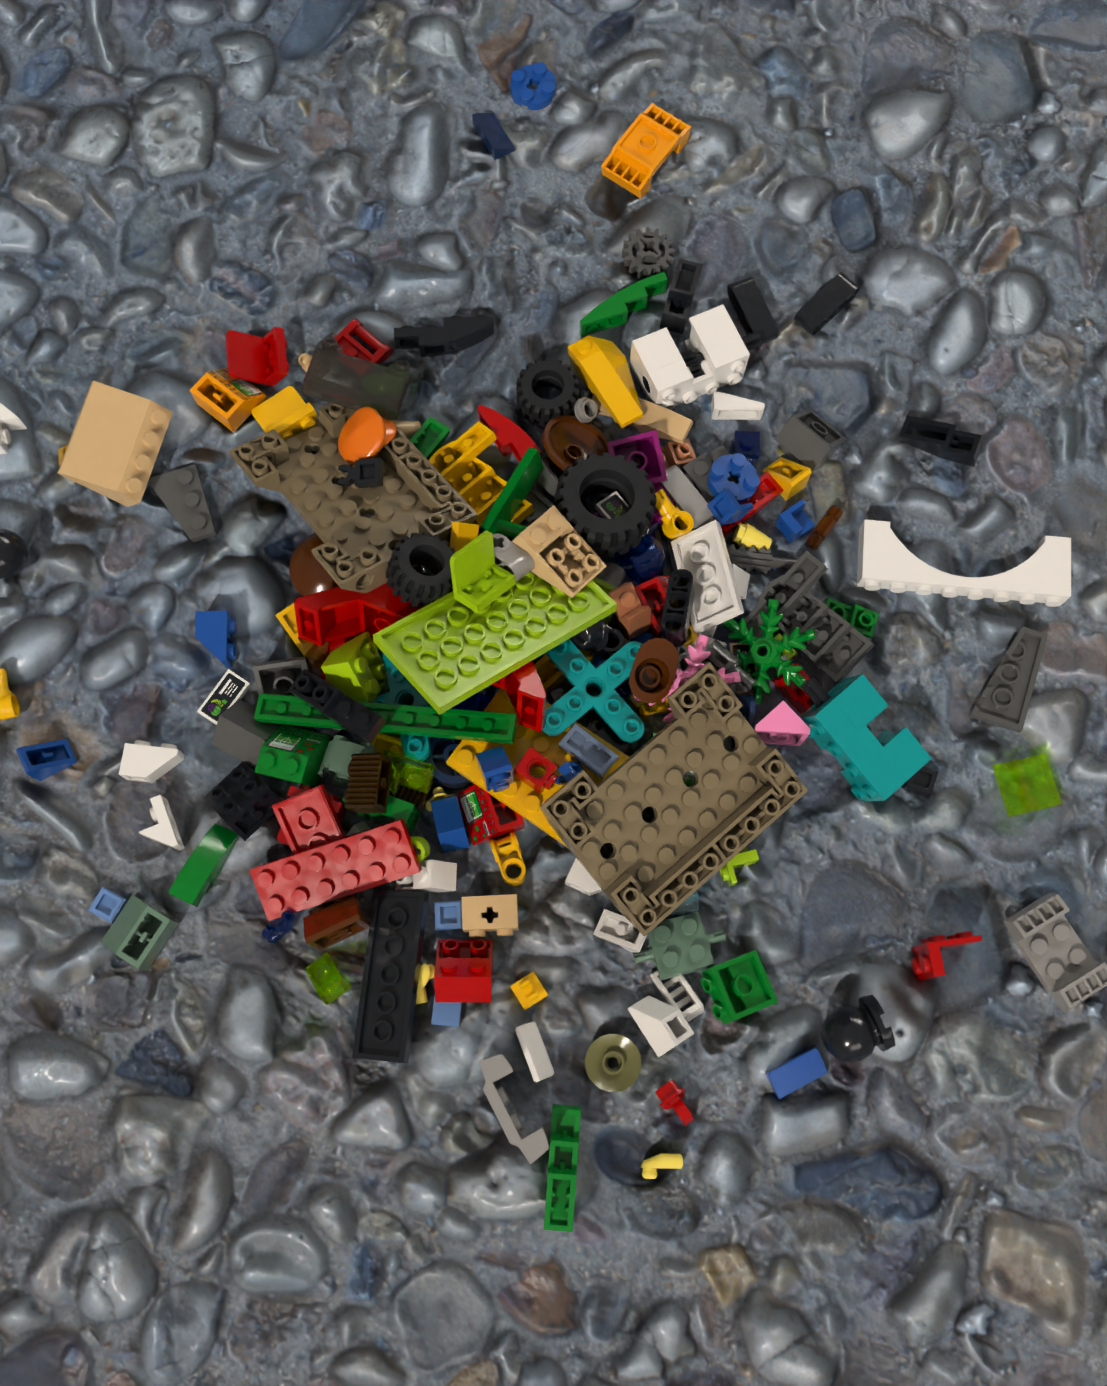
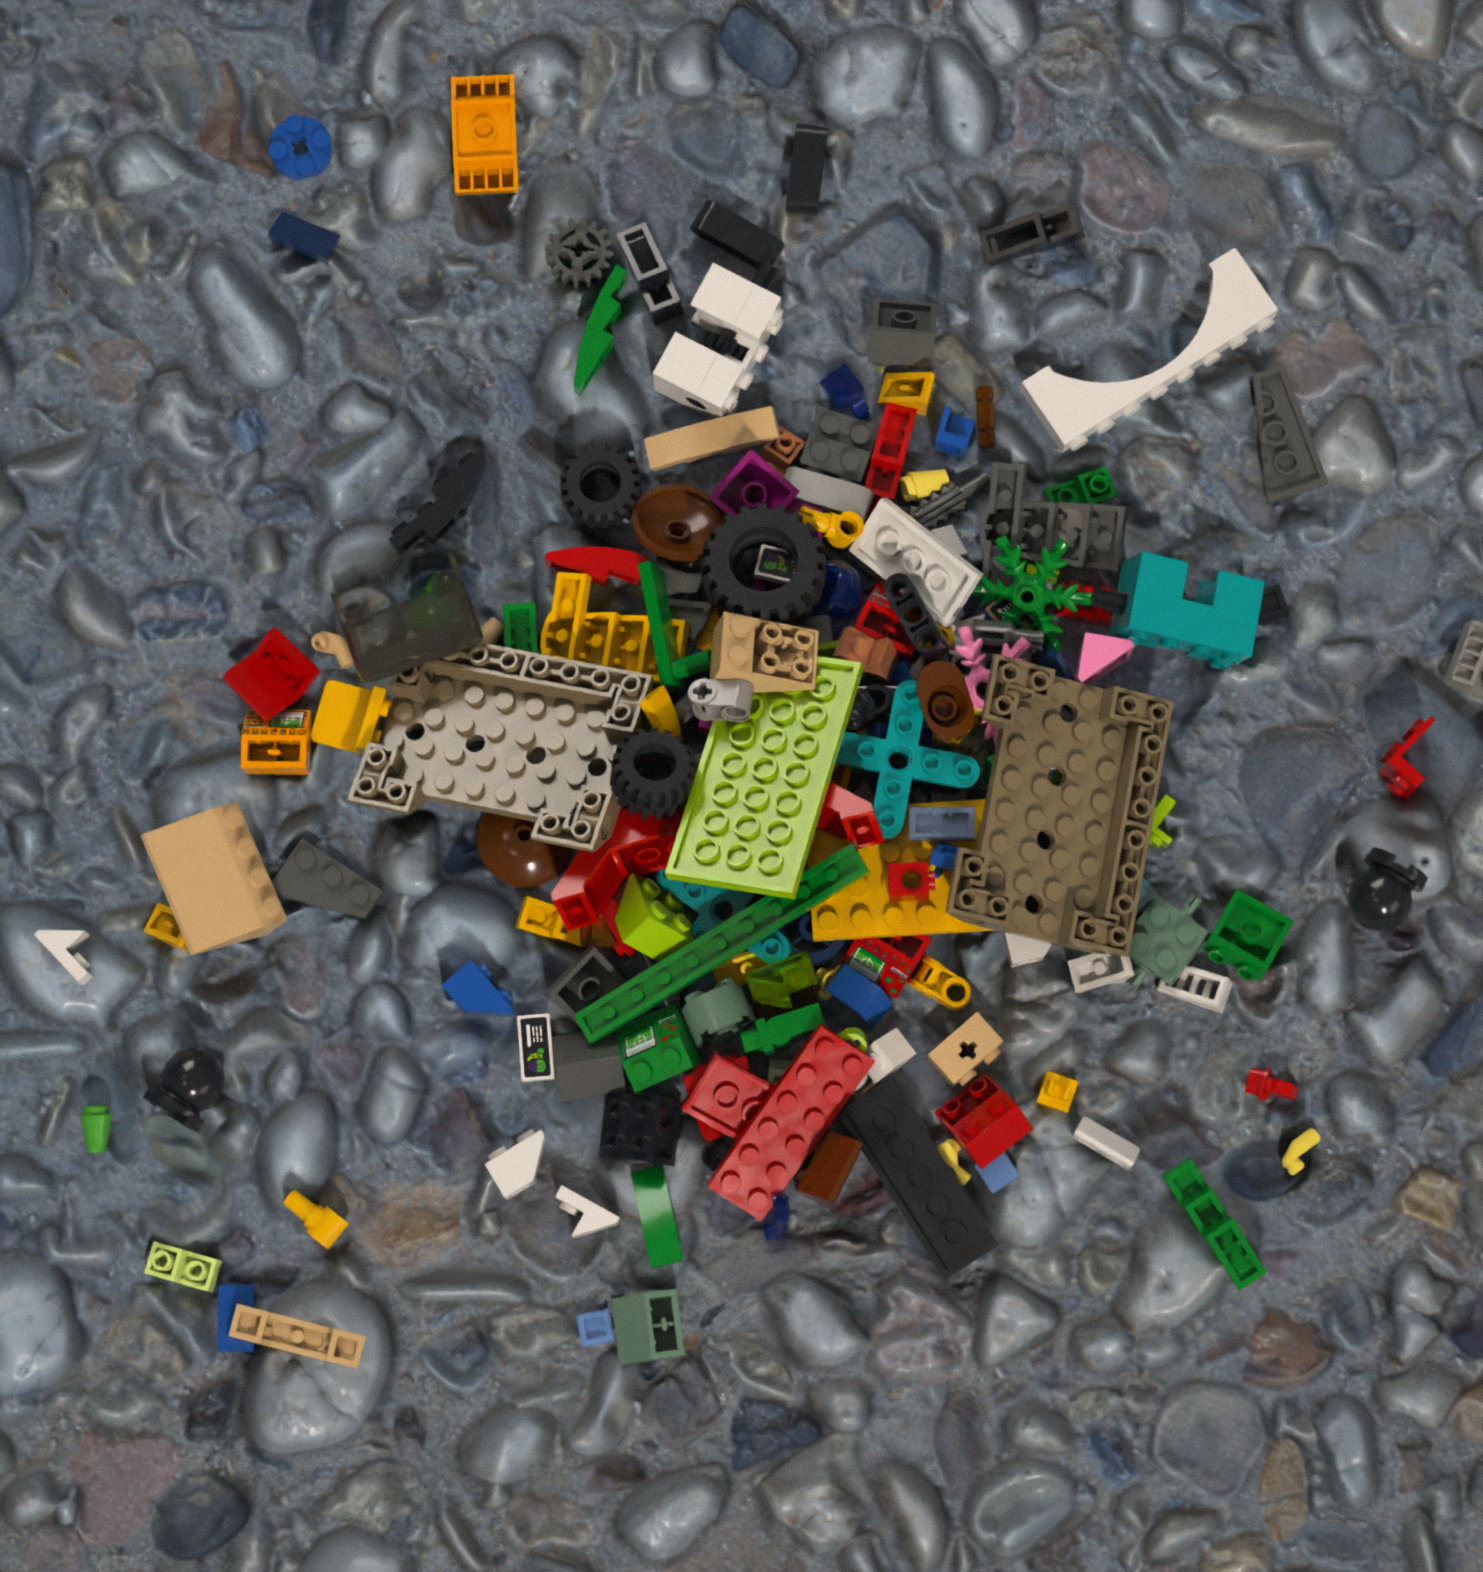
camera: 35 degrees left, 5 degrees up
blue slope [16,739,77,781] -> none
black slope [288,669,387,744] -> none
clear neon green slope [305,952,351,1005] -> none
red plate [326,319,393,380] -> none
orange piece [338,407,397,465] -> none
black plate [338,458,384,488] -> none
dark brown brick [344,753,393,814] -> none
medium blue tile [434,901,462,931] -> none
lime bracket [450,530,516,613] -> none
blue slope [476,745,514,792] -> none
light grey plate [479,1054,549,1164] -> none
yellow wedge [567,335,644,428] -> none
light grey plate [574,397,598,423] -> none
olive dish [585,1034,641,1092] -> none
white slope [628,995,695,1058] -> none
blue plate [707,453,760,504] -> none
blue panel [707,488,754,526] -> none
white slope [711,391,765,420] -> none
blue slope [765,1047,828,1099] -> none
clear neon green slope [992,753,1062,817] -> none

